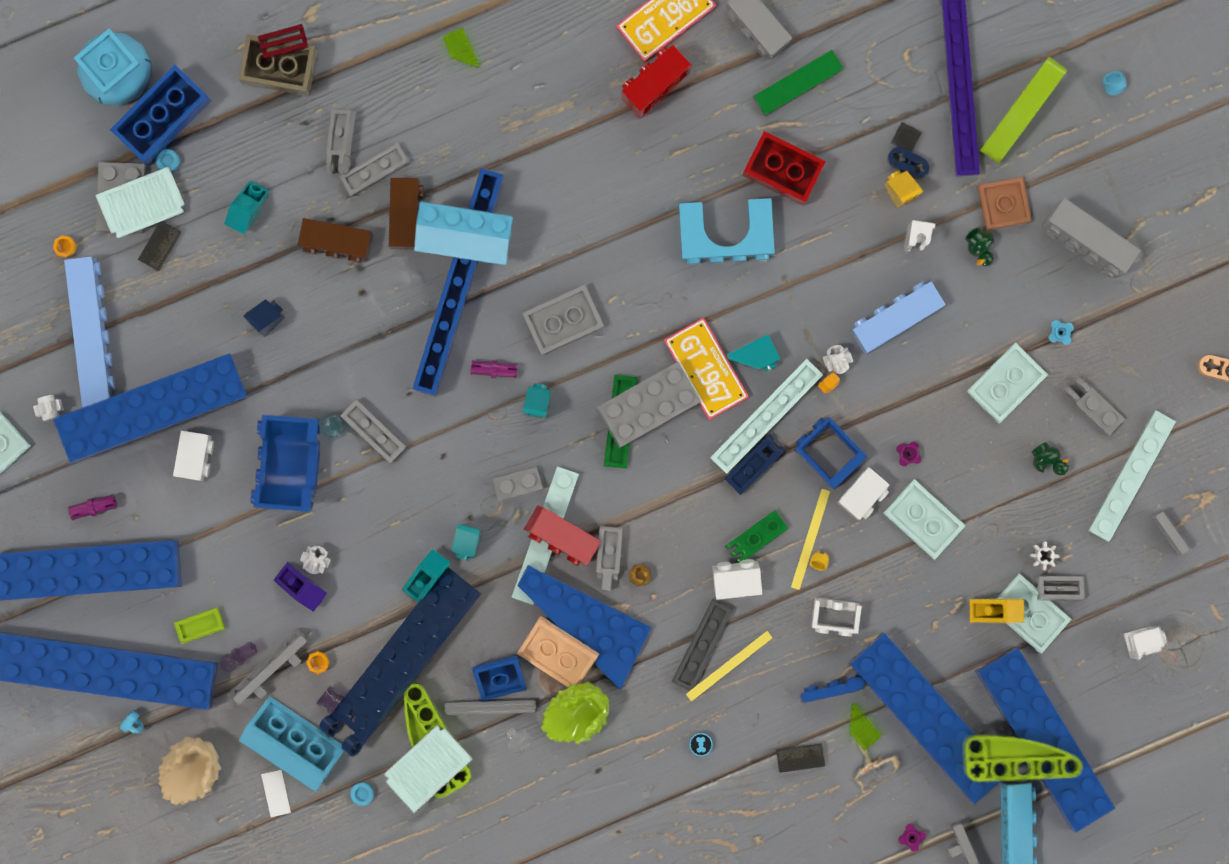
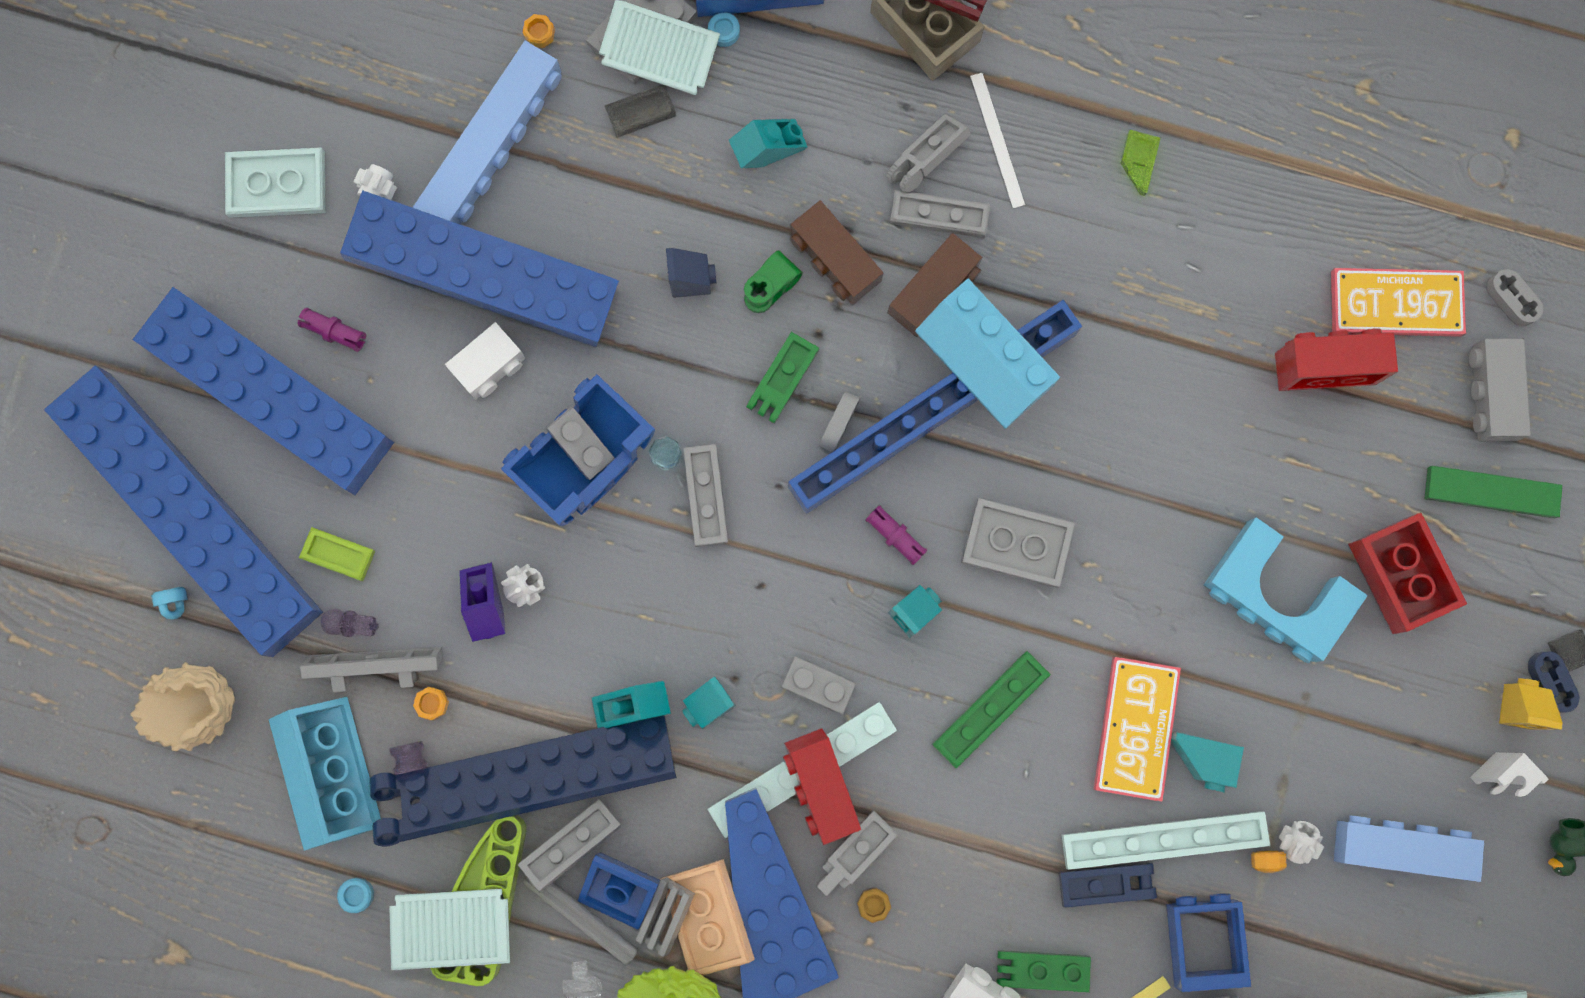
camera: 40 degrees right, 5 degrees down
white sticker [261,770,291,817] -> none
light grey brick [596,362,701,448] -> none
none -> light grey plate [518,799,621,893]
none -> light grey plate [545,407,615,480]
none -> light grey tile [635,877,695,957]
none -> green piece [744,250,803,313]
none -> green hinge [746,331,819,424]
none -> light grey beam [819,391,860,452]
none -> white sticker [970,73,1025,208]

